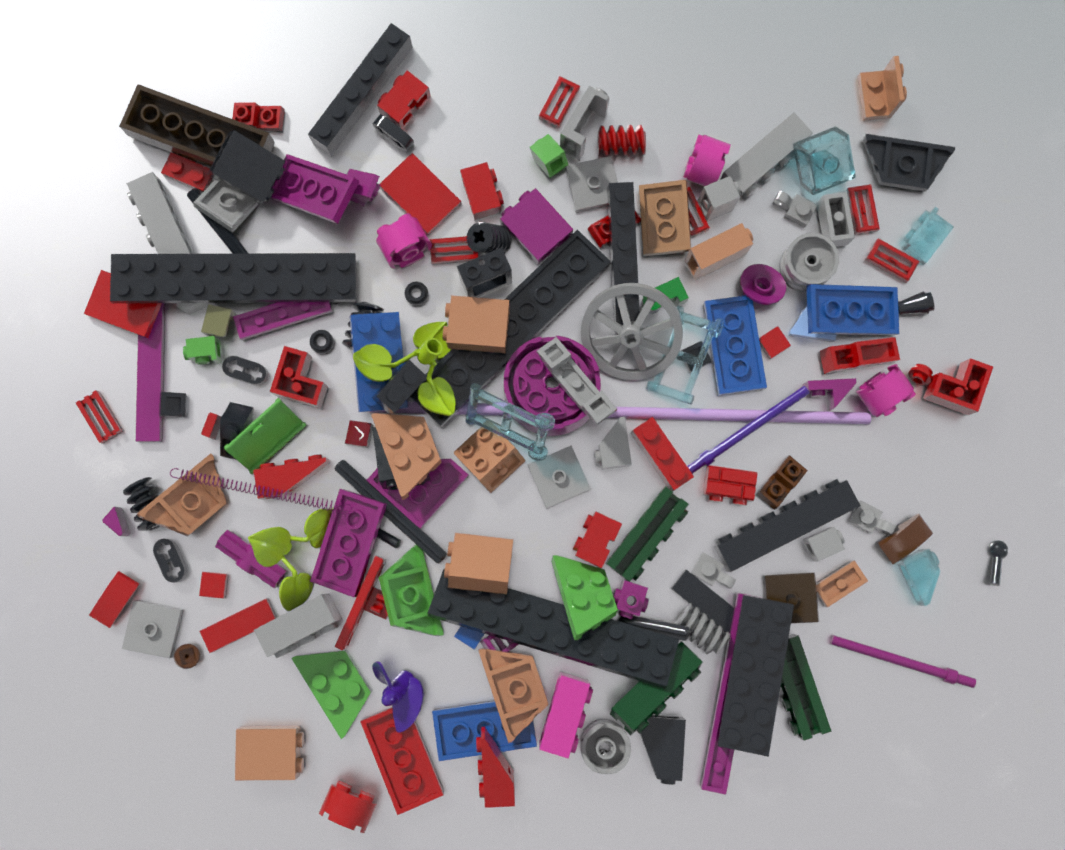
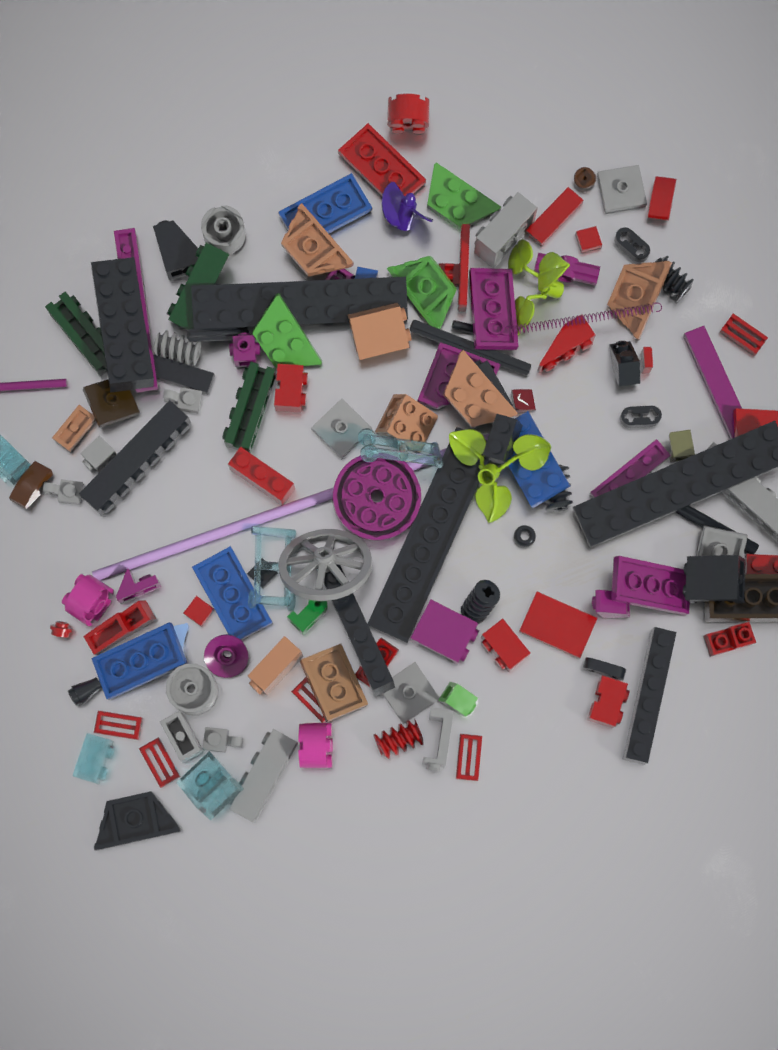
camera: 160 degrees right, 5 degrees down
magenta slope [102,507,130,537] -> none
black tile [159,392,186,418] -> none
bright green brick [183,336,222,365] -> none
bright green door [224,397,306,475] -> none
nougat brick [235,726,304,781] -> none
red brick [270,346,328,409] -> none
black plate [309,330,334,354] -> none
dark pink brick [376,213,432,269] -> none
red tile [429,236,478,264] -> none
nougat brick [443,295,510,353] -> none
black window [457,247,512,298] -> none
red slope [476,727,515,808] -> none
light grey slope [537,337,617,425] -> none
dark pink brick [539,671,593,759] -> none
light grey slope [595,416,632,470] -> none
dark purple bar [687,386,810,474] -> none
light grey brick [698,176,741,221] -> none
red brick [703,465,758,506] -> none
reddish brown slope [756,455,808,510] -> none
nougat bracket [858,56,907,121] -> none
red brick [923,358,993,415] -> none

